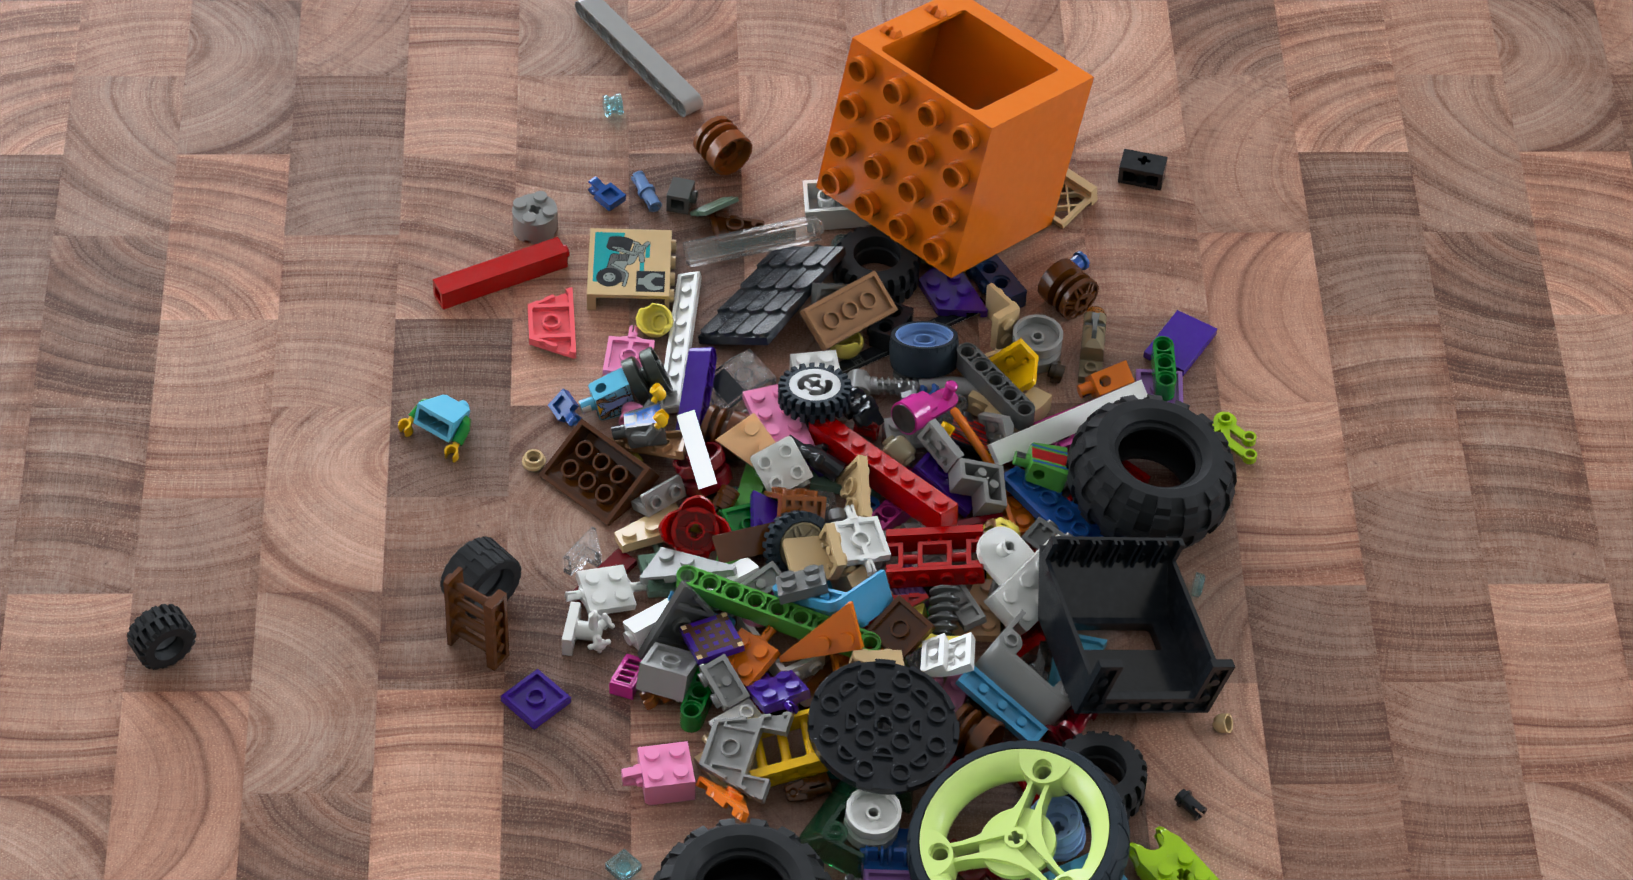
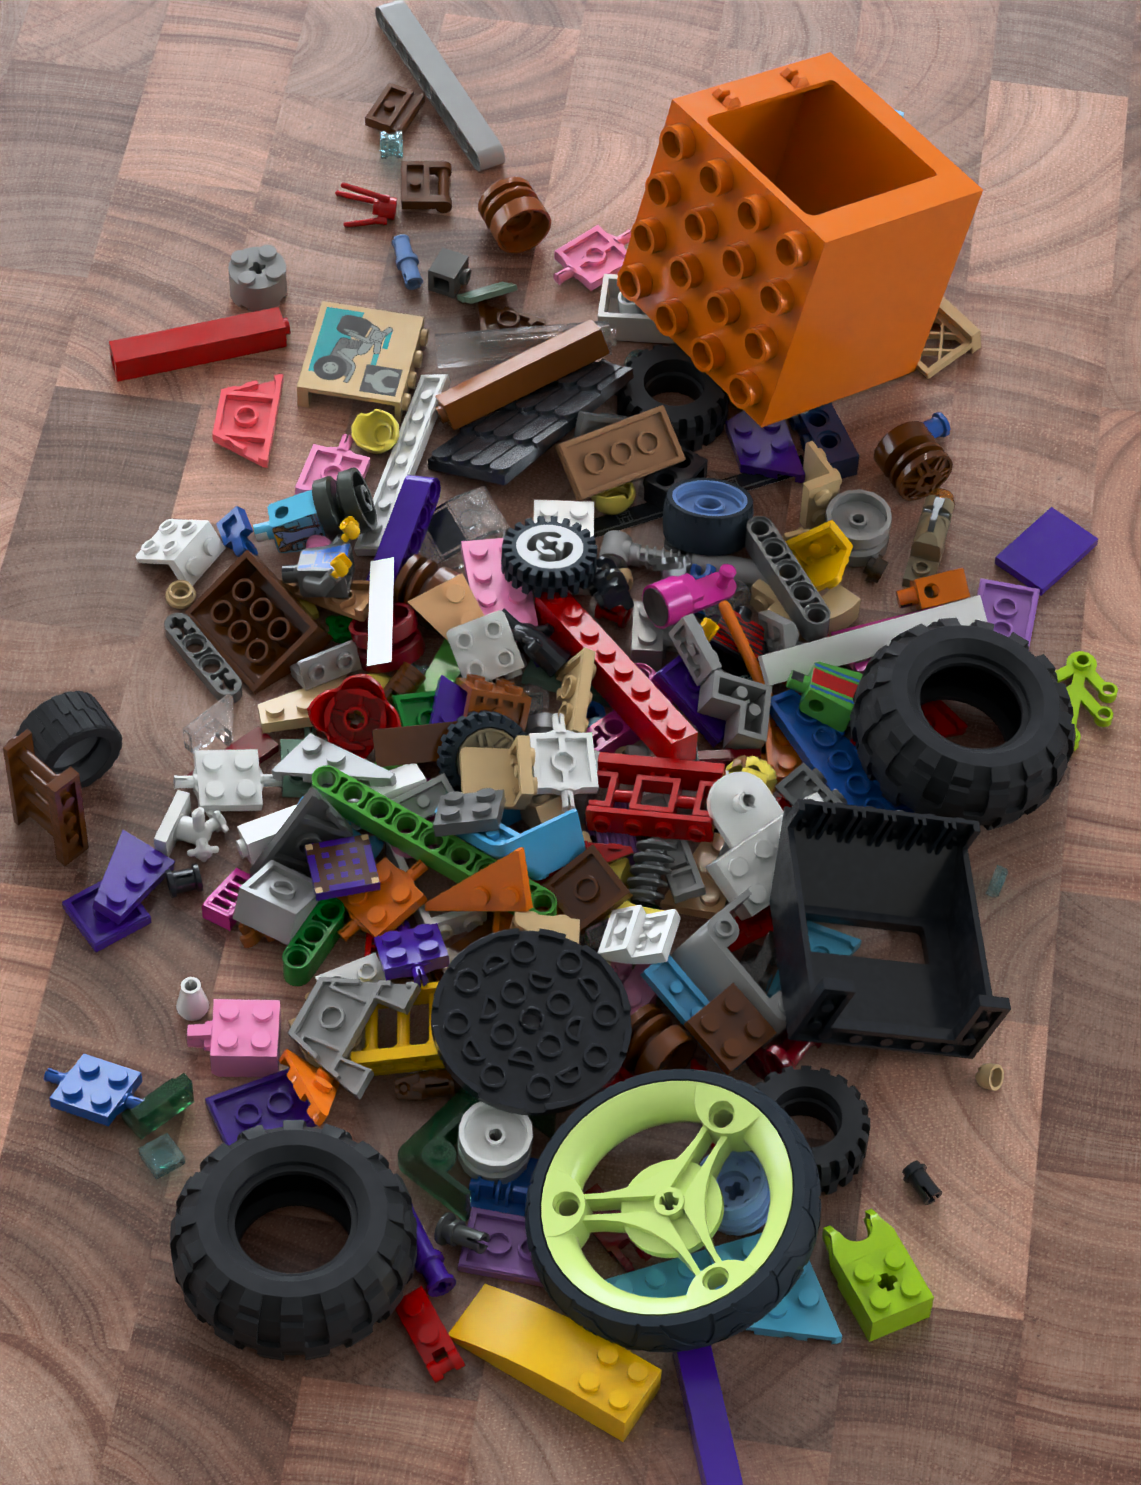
camera: 10 degrees right, 5 degrees up
medium azure torso [398,395,471,463] -> none
blue plate [588,176,626,211] -> none
light grey bracket [697,654,750,712] -> none
dark tan head [882,435,916,467] -> none
black brick [1118,149,1168,191] -> none
green beam [1151,336,1177,401] -> none
none -> plate [44,1054,149,1126]
none -> wing [92,830,175,924]
none -> clear green bracket [122,1073,194,1140]
none -> white bracket [136,519,226,586]
none -> dark grey beam [164,613,242,704]
none -> black bush [165,863,203,898]
none -> white cone [176,977,209,1021]
none -> dark purple tile [205,1068,317,1146]
none -> green plate [326,615,353,644]
none -> red plant [335,182,397,227]
none -> reddish brown plate [365,82,425,138]
none -> reddish brown plate [401,161,452,213]
none -> dark orange brick [435,319,610,430]
none -> bright pink plate [553,225,631,291]
none -> reddish brown plate [684,983,777,1075]

